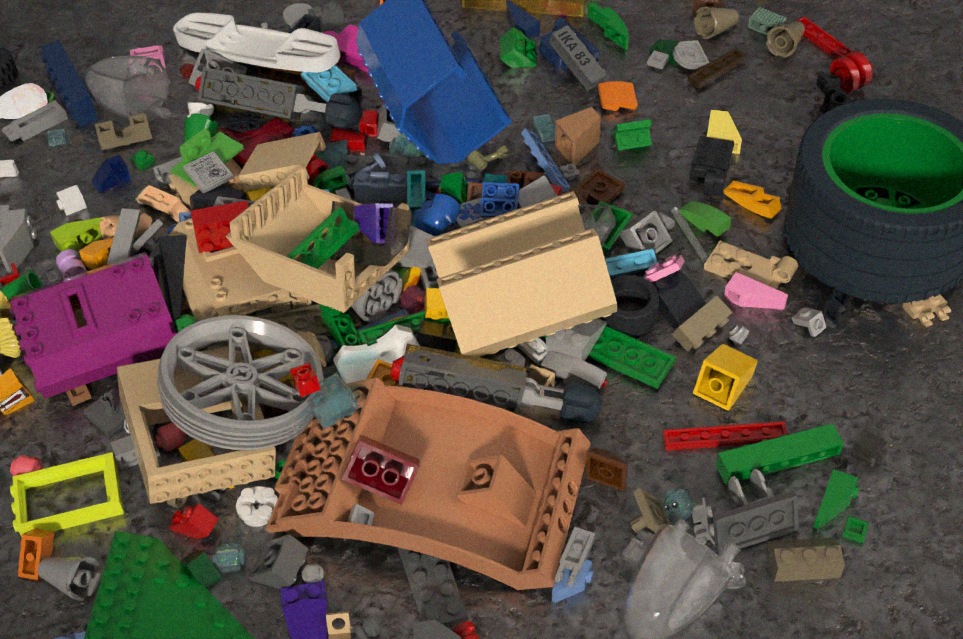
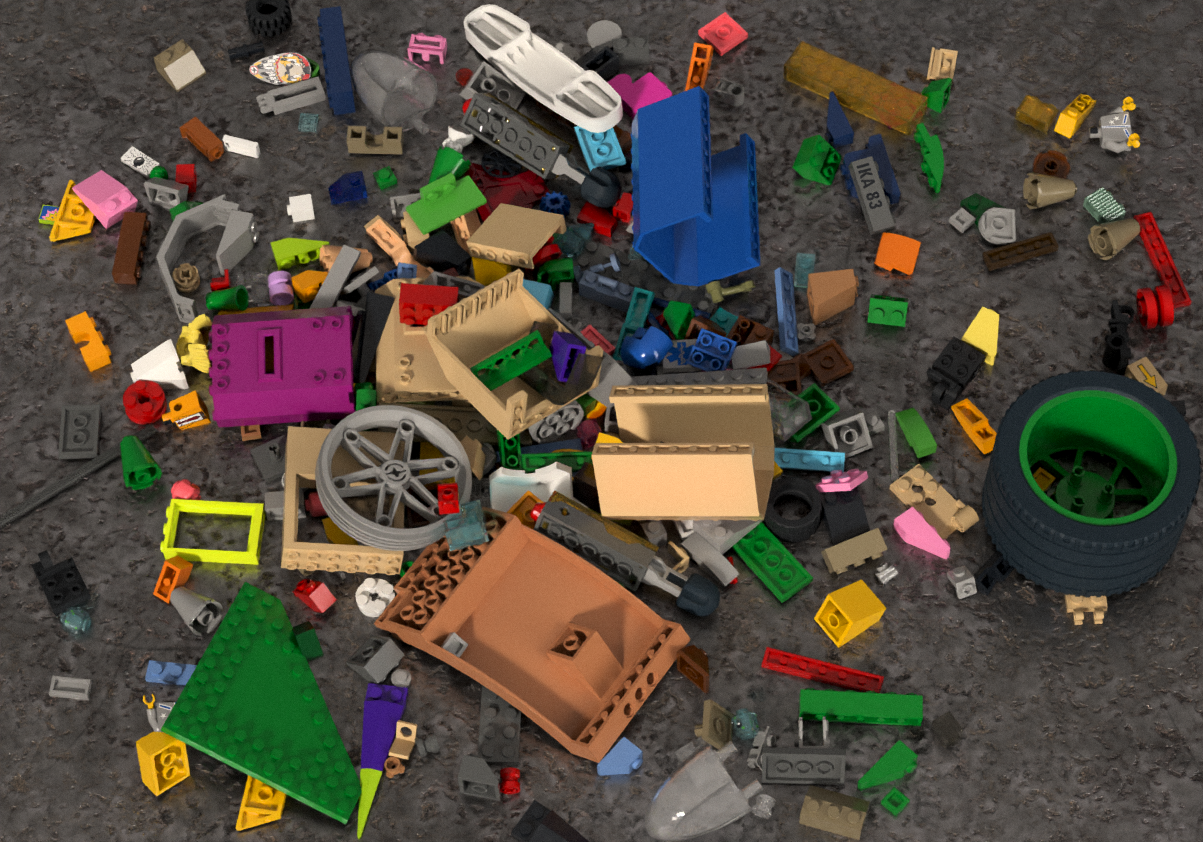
camera: 20 degrees right, 10 degrees up
light grey tile [183,151,233,194] -> none
clear light blue head [212,543,245,573] -> none
dark red slope [342,434,420,505] -> none
light grey hinge [555,527,596,587] -> none

